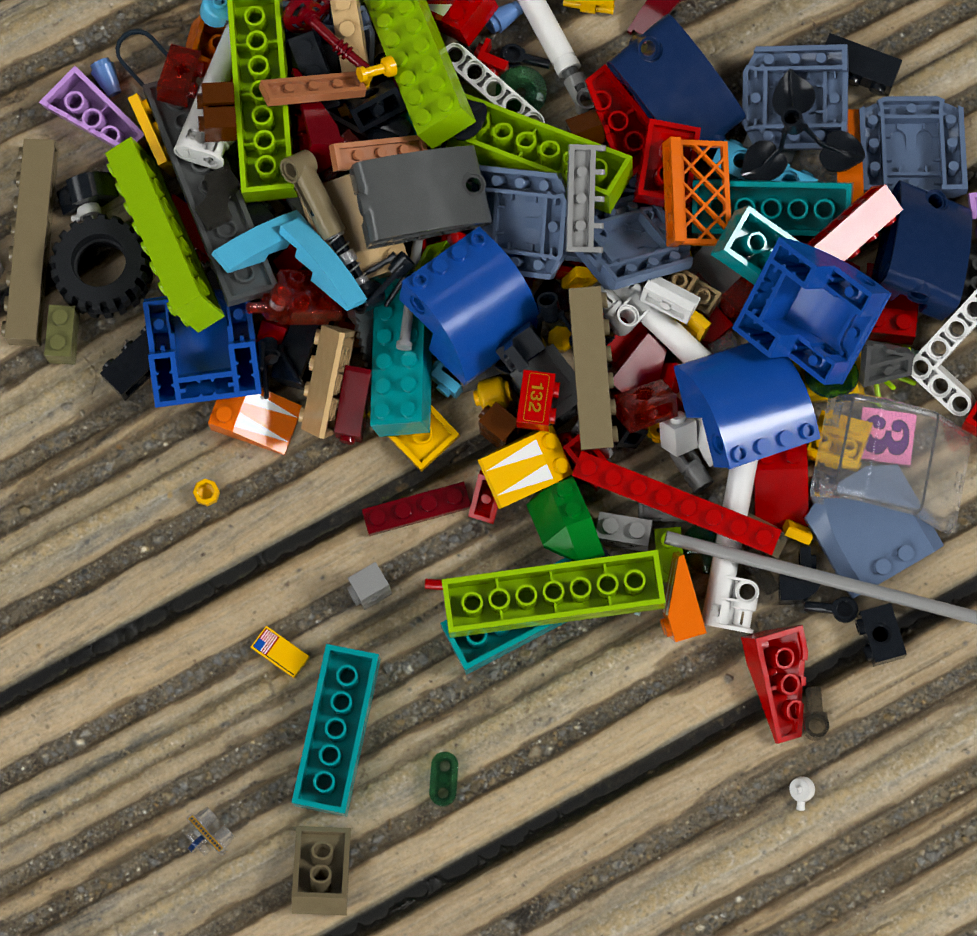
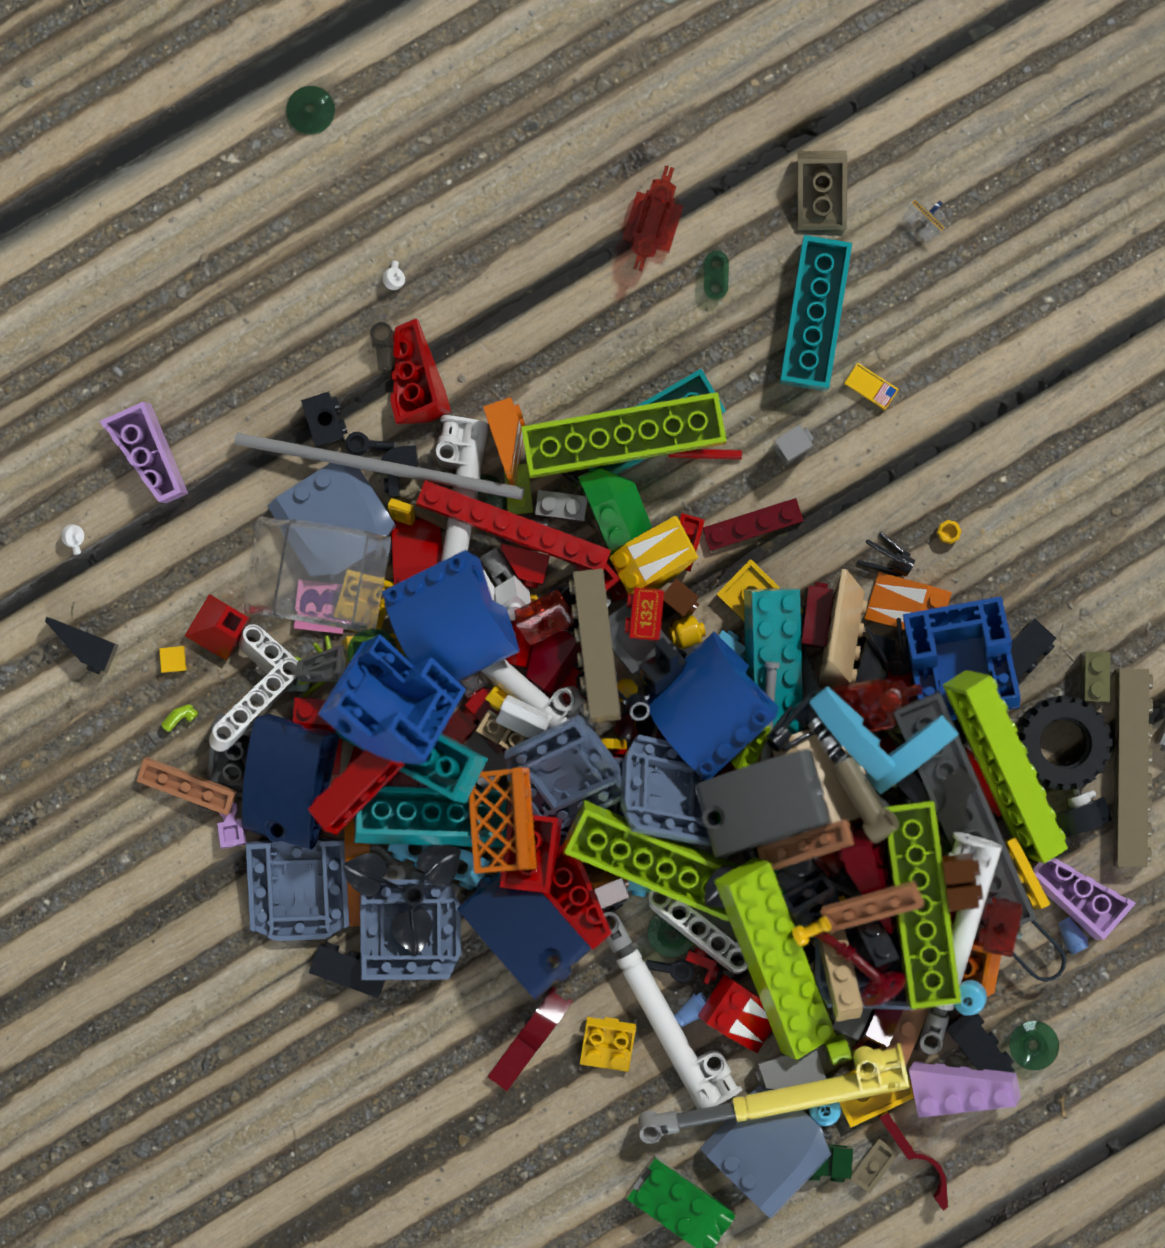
camera: 170 degrees right, 10 degrees up
light grey hinge [565,144,606,253] -> none
none -> red slope [501,544,550,589]
none -> clear red piece [623,166,684,272]
none -> black plant [857,532,916,577]

